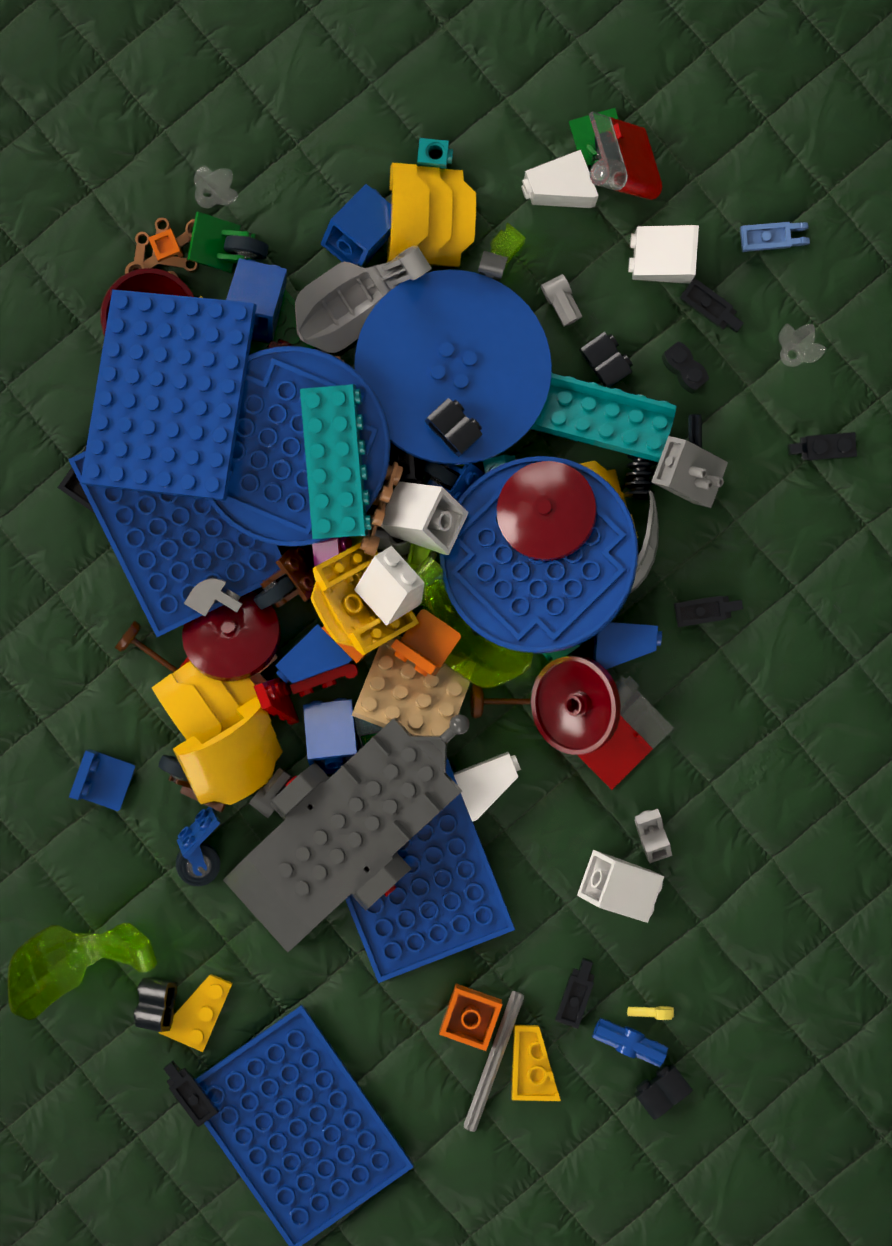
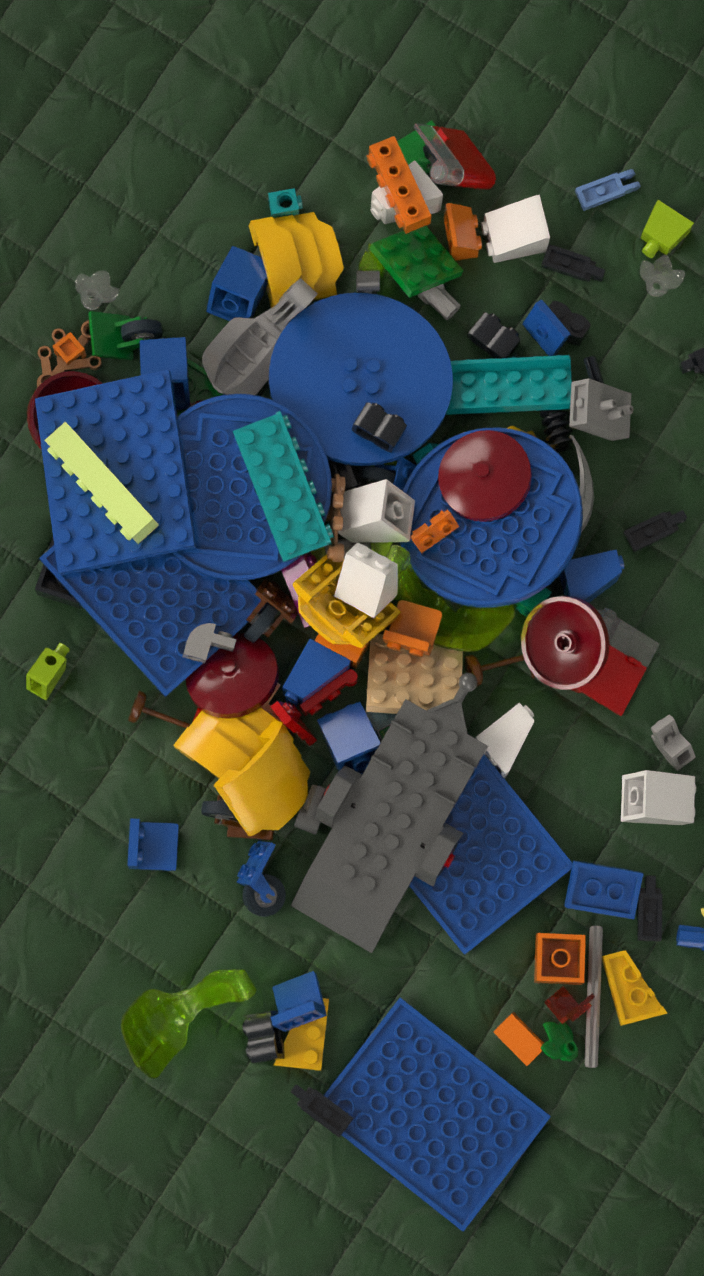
camera: 30 degrees left, 10 degrees down
none -> lime torso [26,643,69,700]
none -> yellowish green brick [45,421,159,544]
none -> blue bracket [271,971,327,1032]
none -> orange brick [367,136,432,234]
none -> green plate [370,226,464,298]
none -> orange hinge [410,509,460,554]
none -> orange slope [444,203,482,261]
none -> orange hinge [493,1012,544,1066]
none -> blue plate [522,299,570,356]
none -> green plate [540,1021,578,1061]
none -> clear red bracket [544,986,595,1024]
none -> blue plate [564,860,643,919]
none -> lime torso [641,200,694,258]

